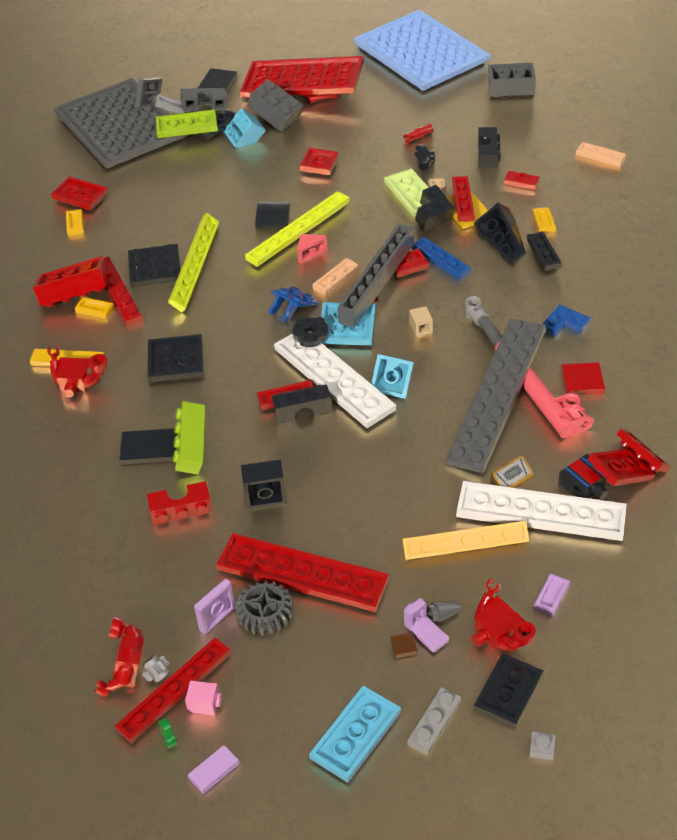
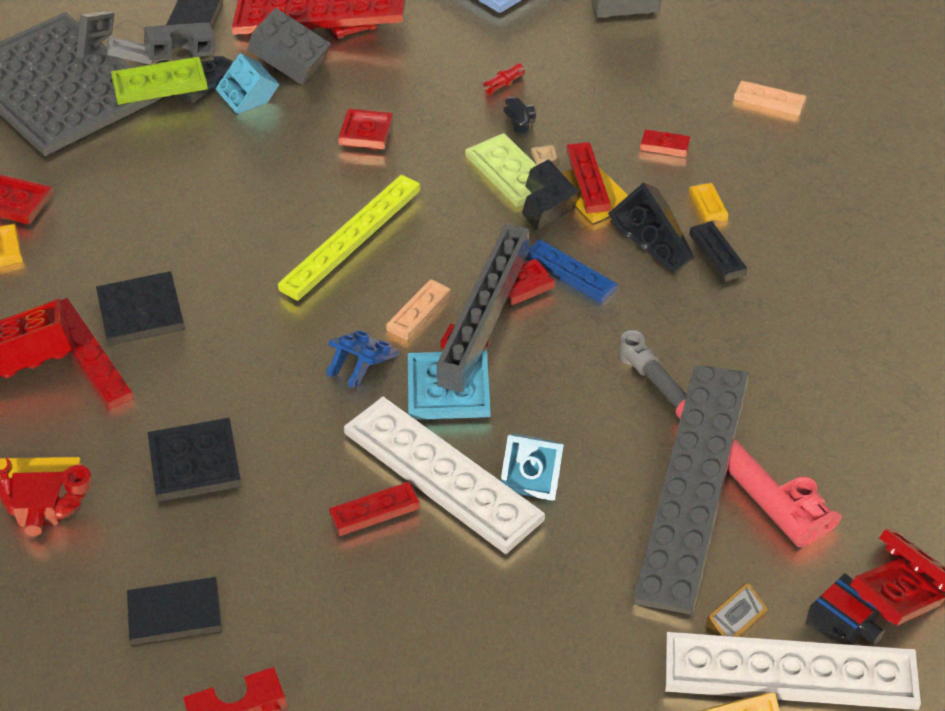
camera: 10 degrees left, 0 degrees up
yellow tile [75,297,114,319] -> none
neon yellow plate [168,212,219,312] -> none
lime brick [173,401,205,474] -> none
black brick [241,459,287,509] -> none
black slope [255,202,290,229] -> none
black arch [271,384,332,424] -> none
black plate [292,317,329,347] -> none
coral slope [297,234,328,263] -> none
tan brick [409,306,433,337] -> none
black arch [478,127,501,168] -> none
blue plate [542,304,591,337] -> none
red tile [561,362,605,395] -> none

